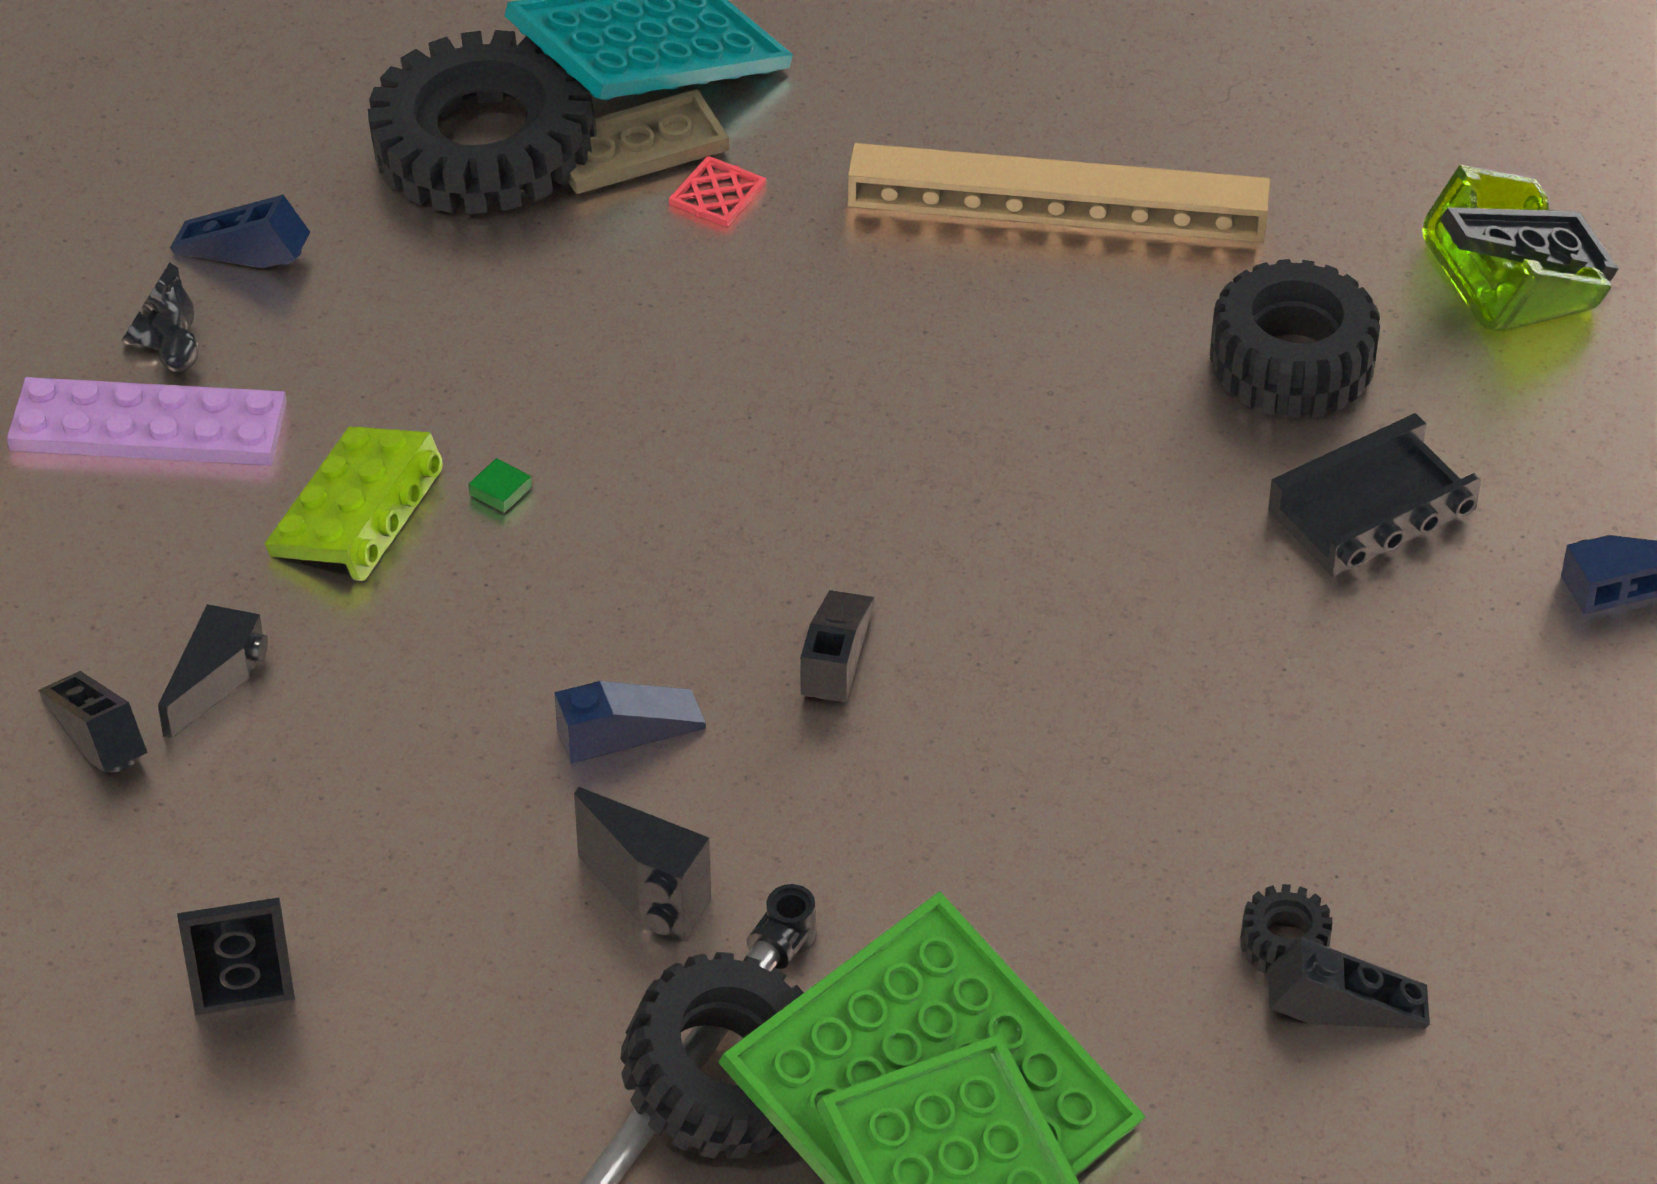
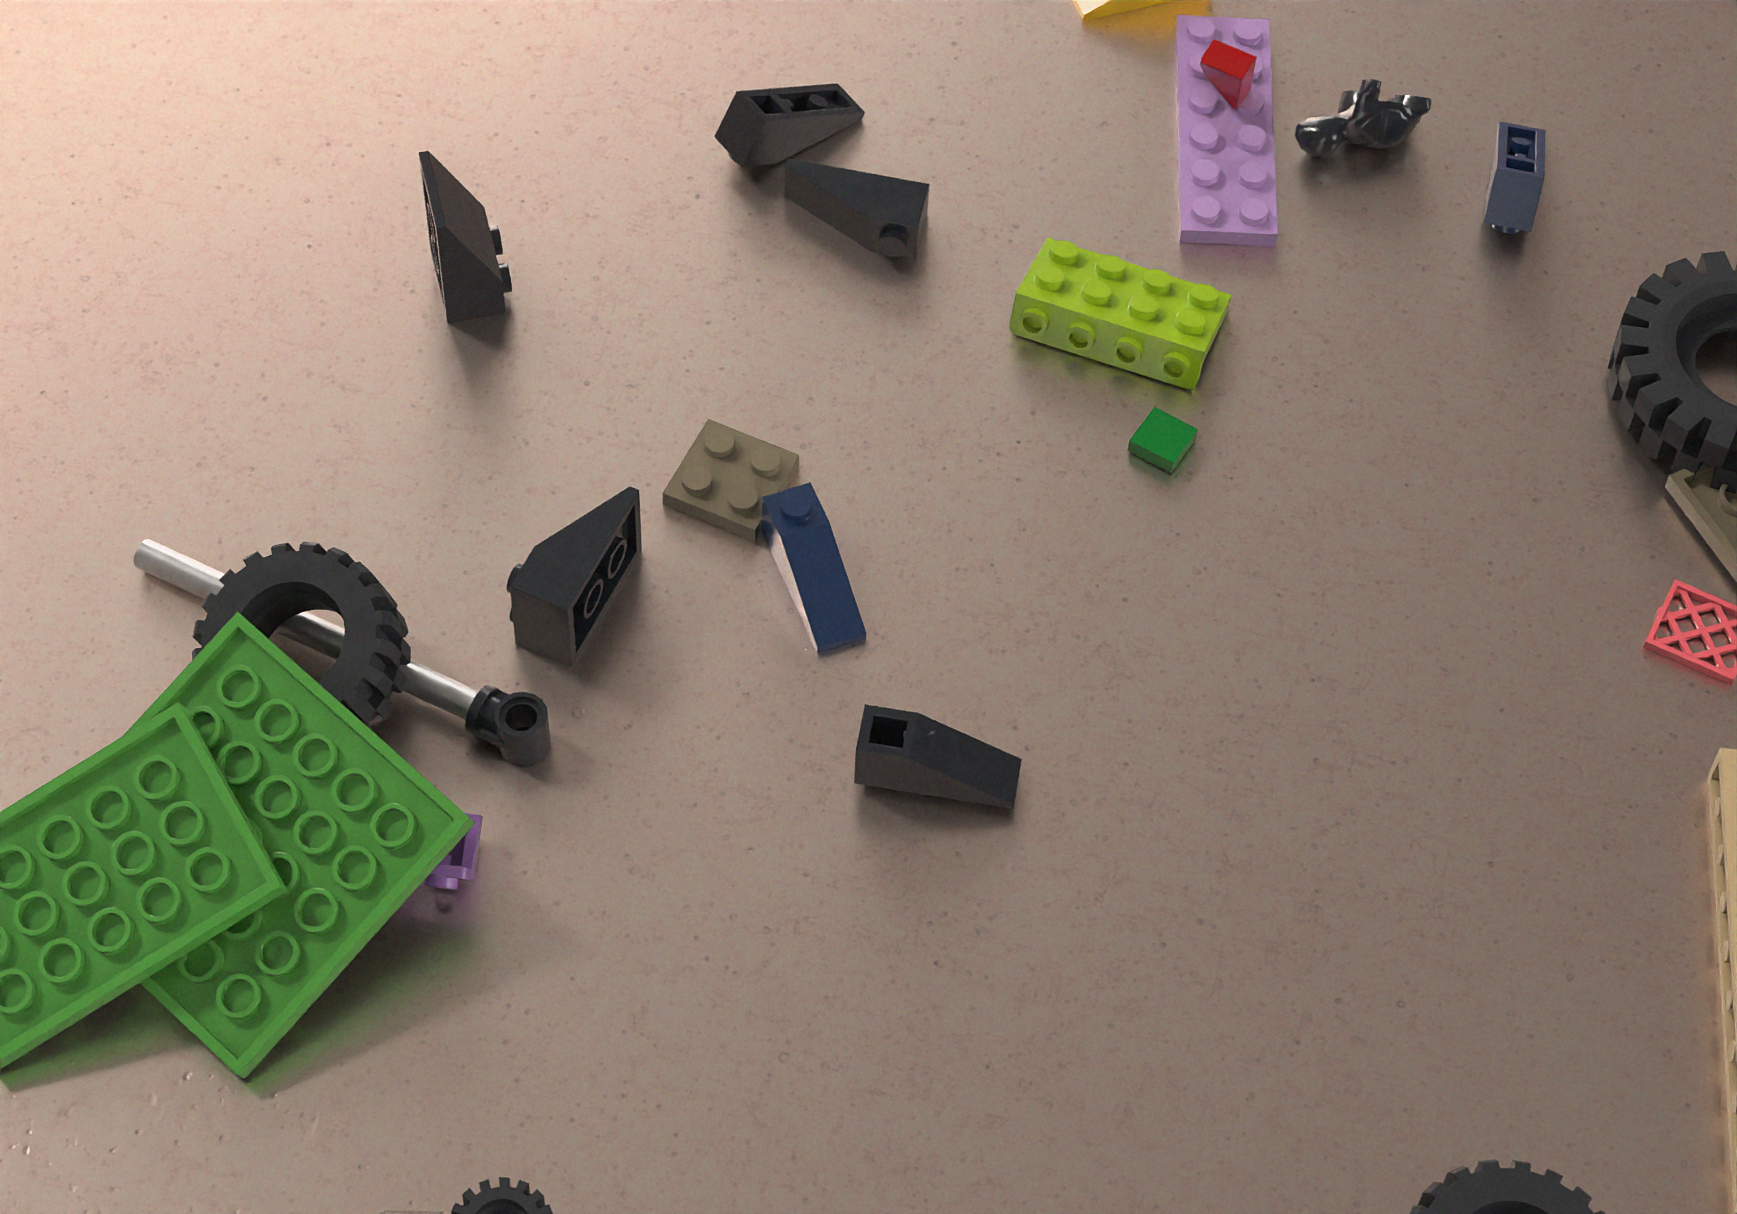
camera: 85 degrees right, 10 degrees up
none -> dark tan plate [663,419,799,542]
none -> red slope [1200,39,1257,109]

